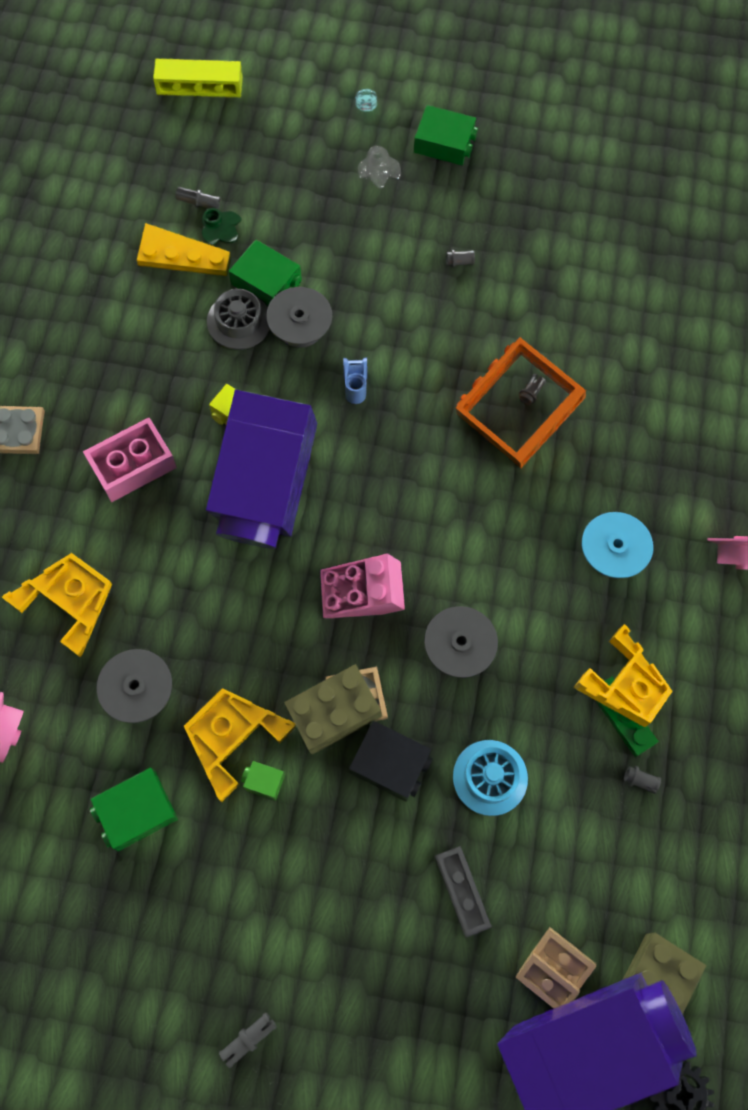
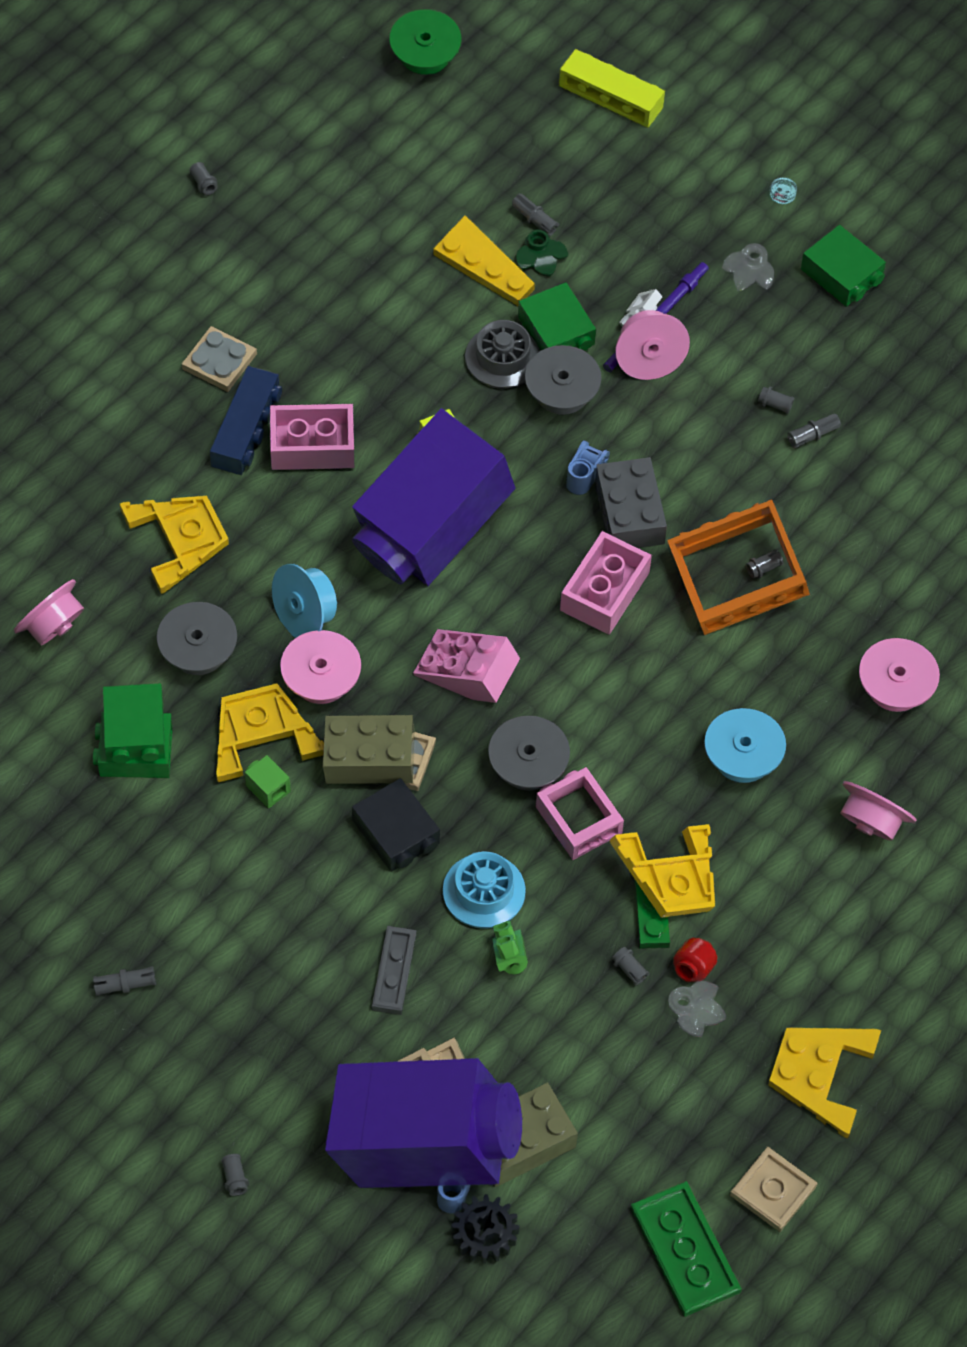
camera: 30 degrees right, 10 degrees down
none -> green brick [103,683,165,763]
none -> dark blue brick [210,366,282,475]
none -> medium azure piece [272,564,337,638]
none -> bright pink piece [281,630,361,704]
none -> green piece [390,9,461,75]
none -> bright green hips [492,921,528,974]
none -> bright pink window [536,767,624,860]
none -> bright pink brick [560,531,652,635]
none -> dark grey brick [595,457,667,548]
none -> dark purple bar [603,262,709,372]
none -> bright pink piece [615,310,690,380]
none -> white plate [620,289,662,327]
none -> clear plate [668,981,726,1037]
none -> red head [673,938,717,982]
none -> dark grey axle [787,414,841,449]
none -> bright pink piece [859,638,940,712]

